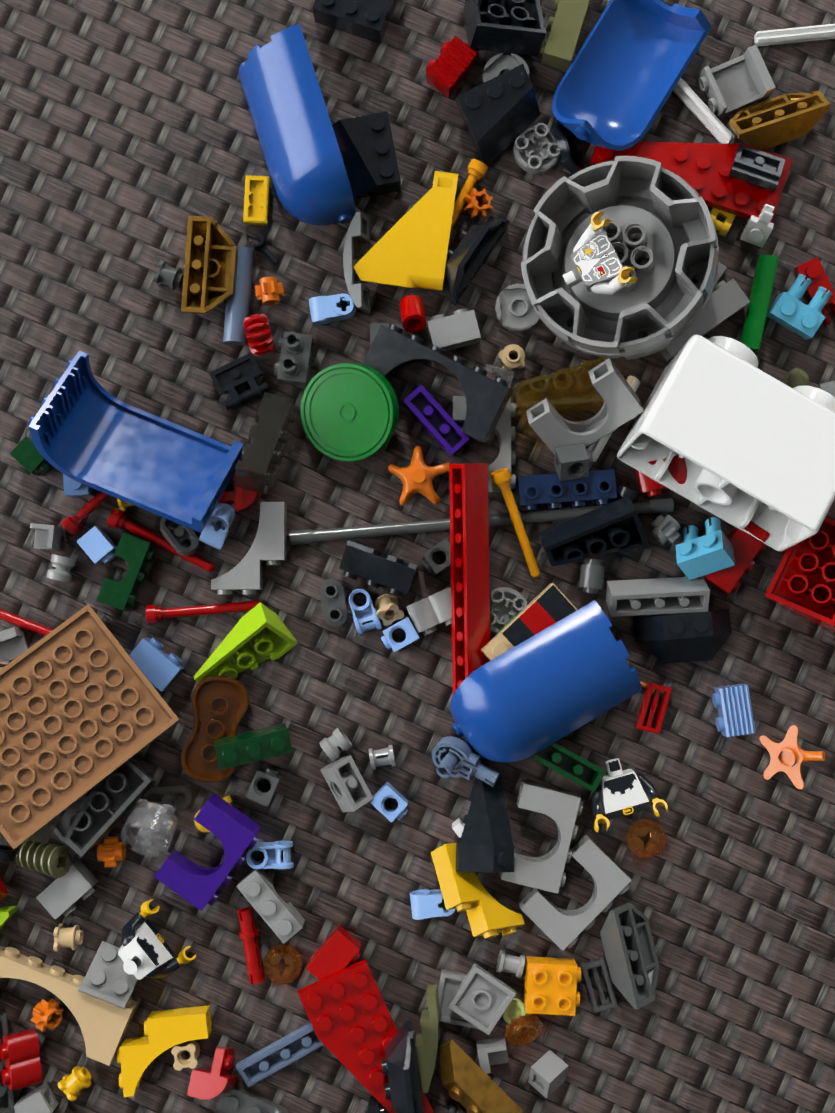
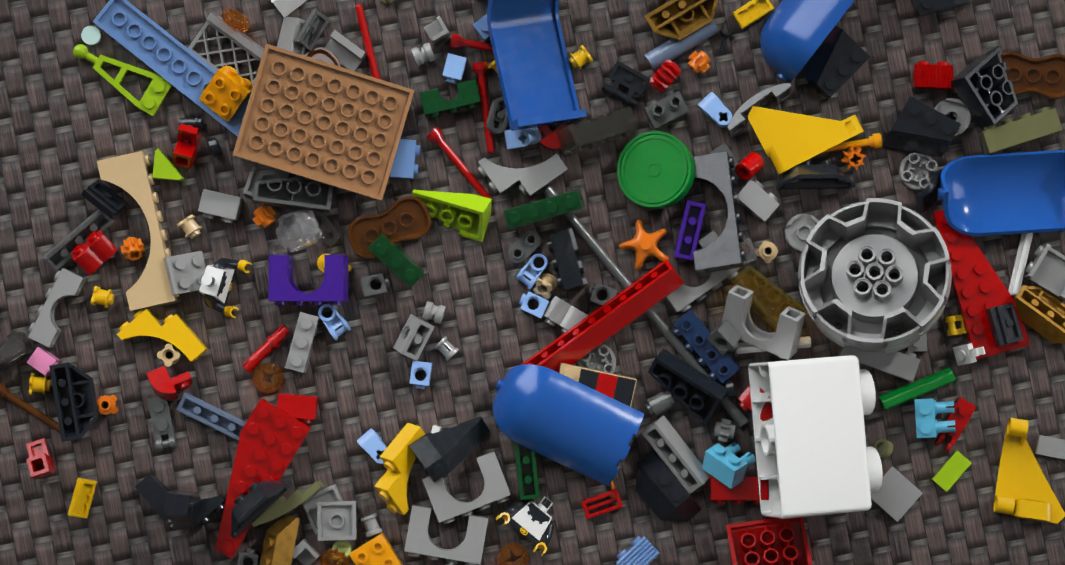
camera: 55 degrees right, 0 degrees up
olive piece [16,838,71,878] -> none
sand blue pin [432,736,500,787] -> none
light orange piece [490,468,540,578] -> none
torso [563,211,638,295] -> none
none -> dark green brick [504,188,585,229]
none -> yellow brick [568,45,593,69]

